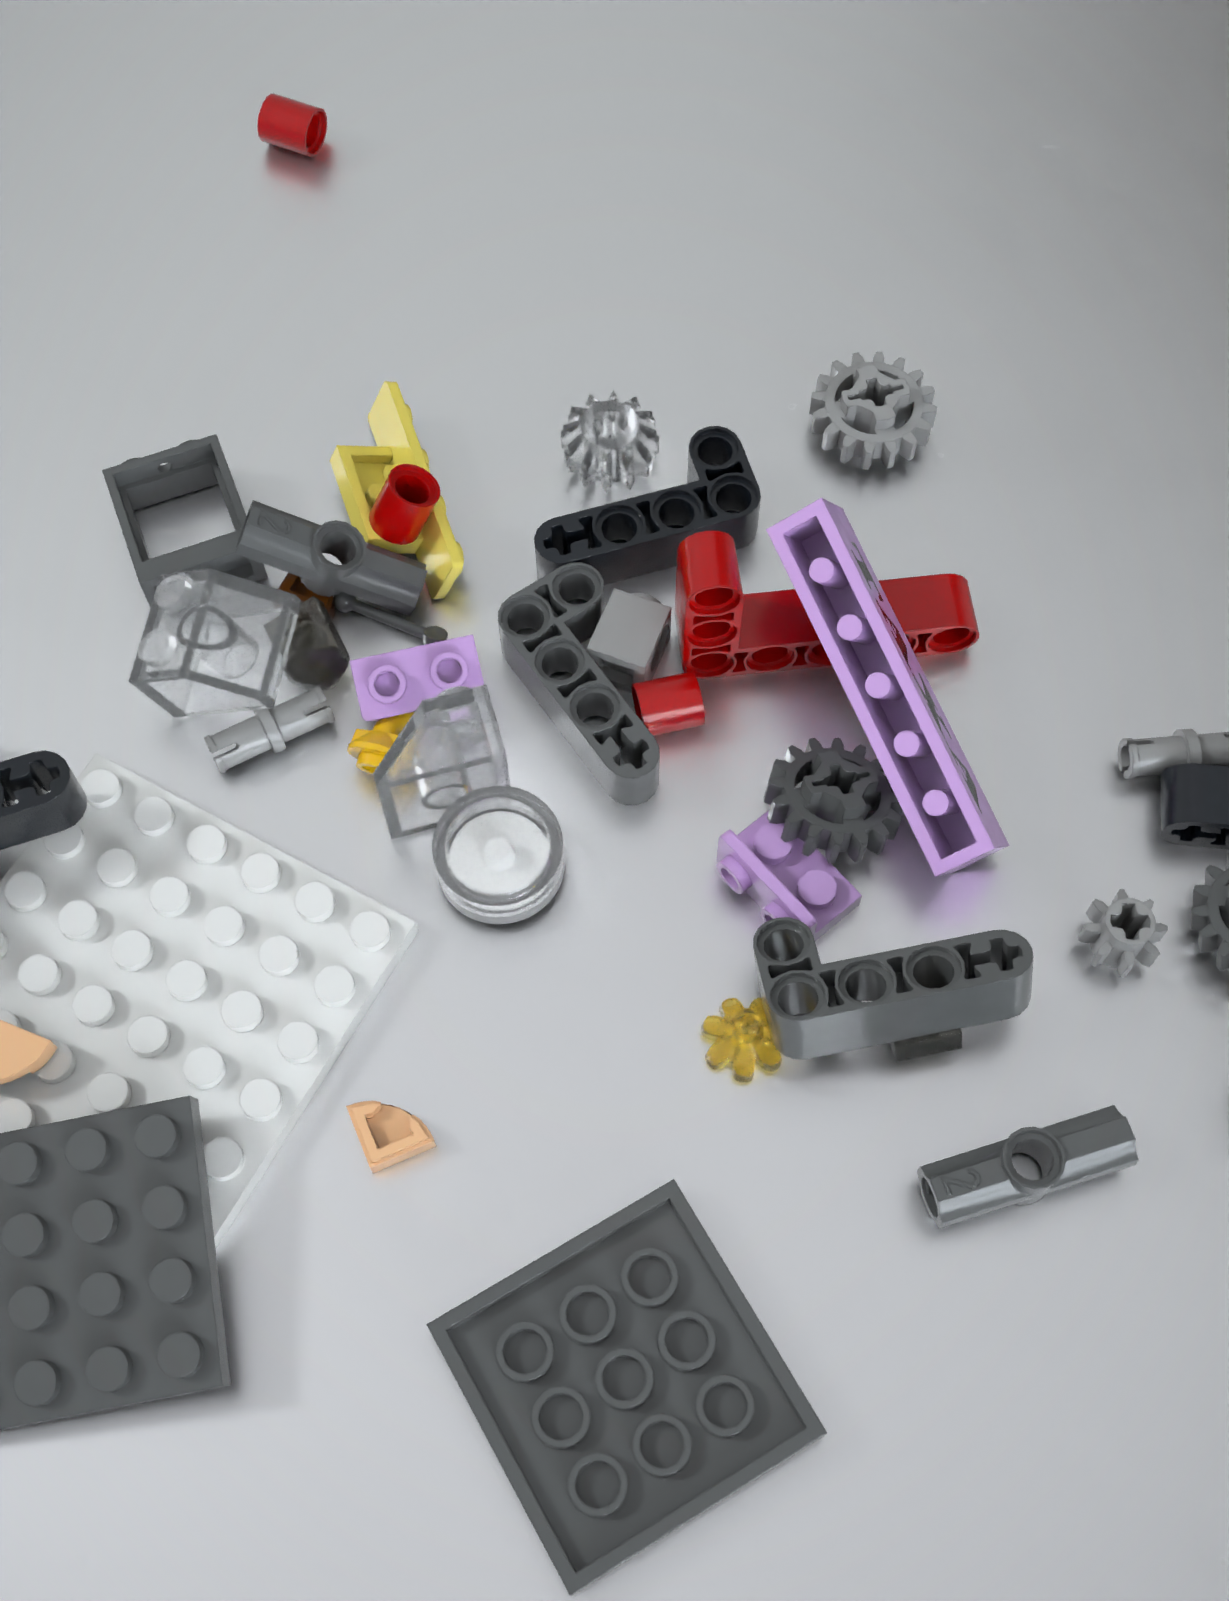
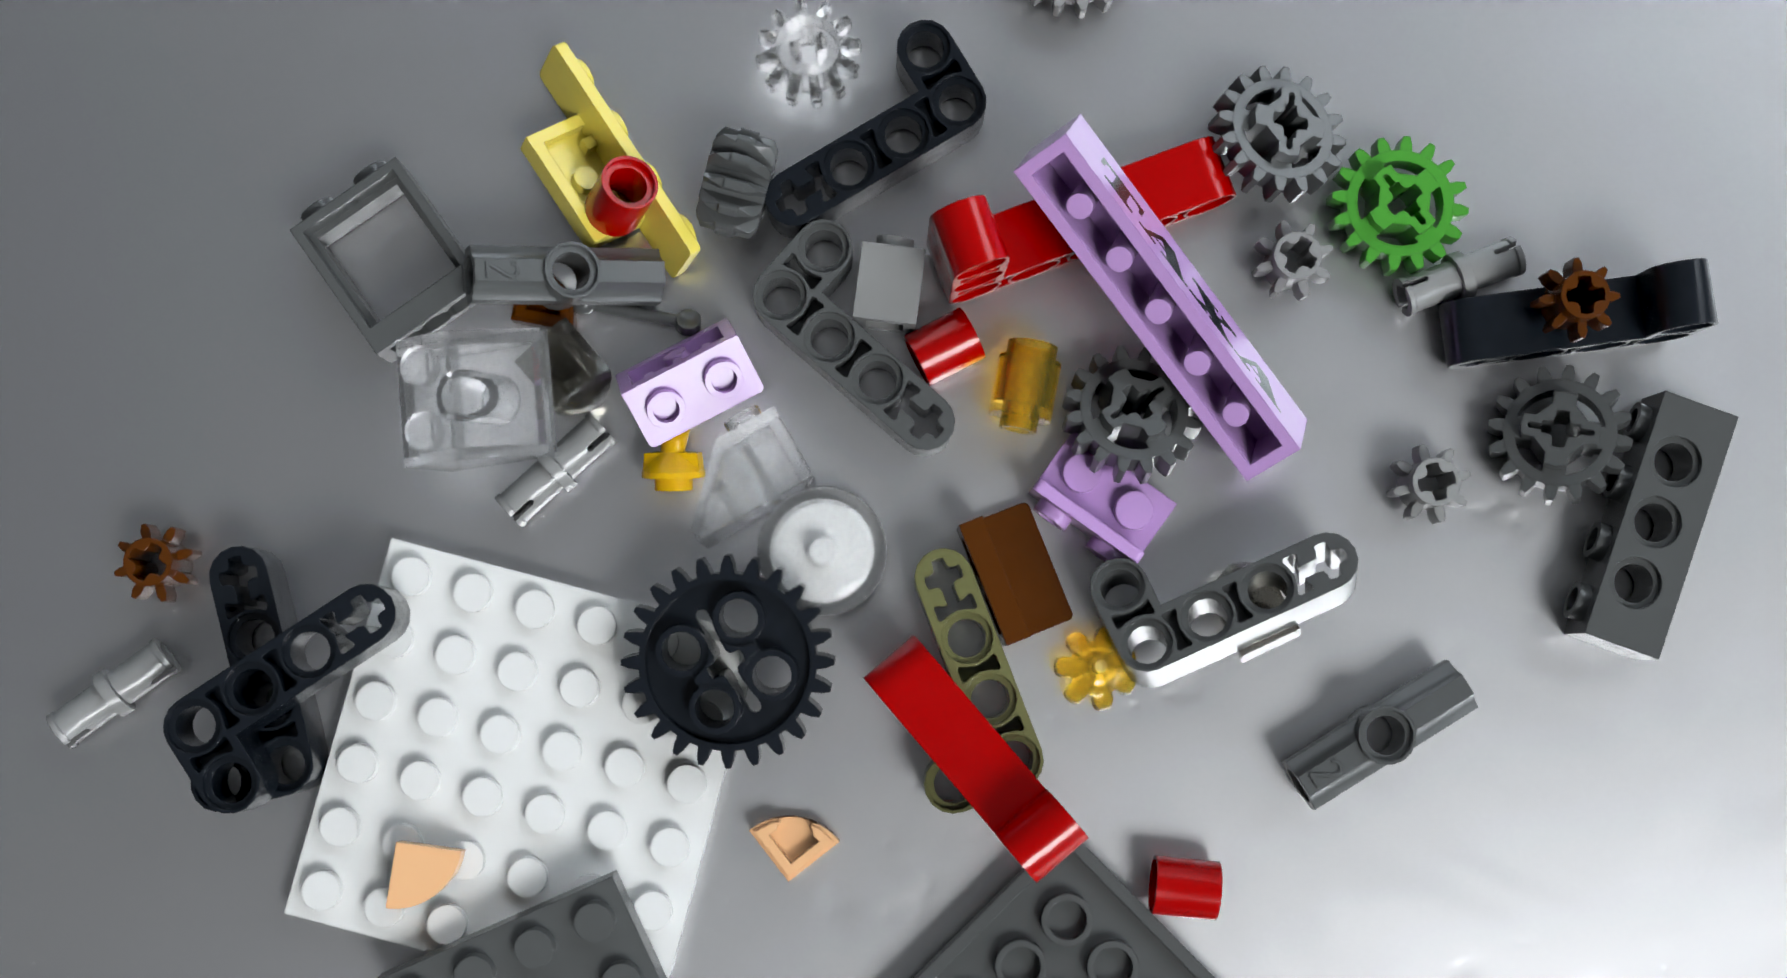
camera: 20 degrees left, 20 degrees up
none -> black gear [621,554,836,769]
none -> dark grey gear [696,127,778,239]
none -> red beam [863,635,1089,883]
none -> olive beam [913,548,1044,814]
none -> reddish brown panel [956,503,1073,647]
none -> clear yellow brick [988,338,1062,435]
none -> red beam [1148,855,1223,920]
none -> dark grey gear [1208,66,1346,203]
none -> light grey gear [1251,220,1333,301]
none -> bright green gear [1326,136,1469,276]

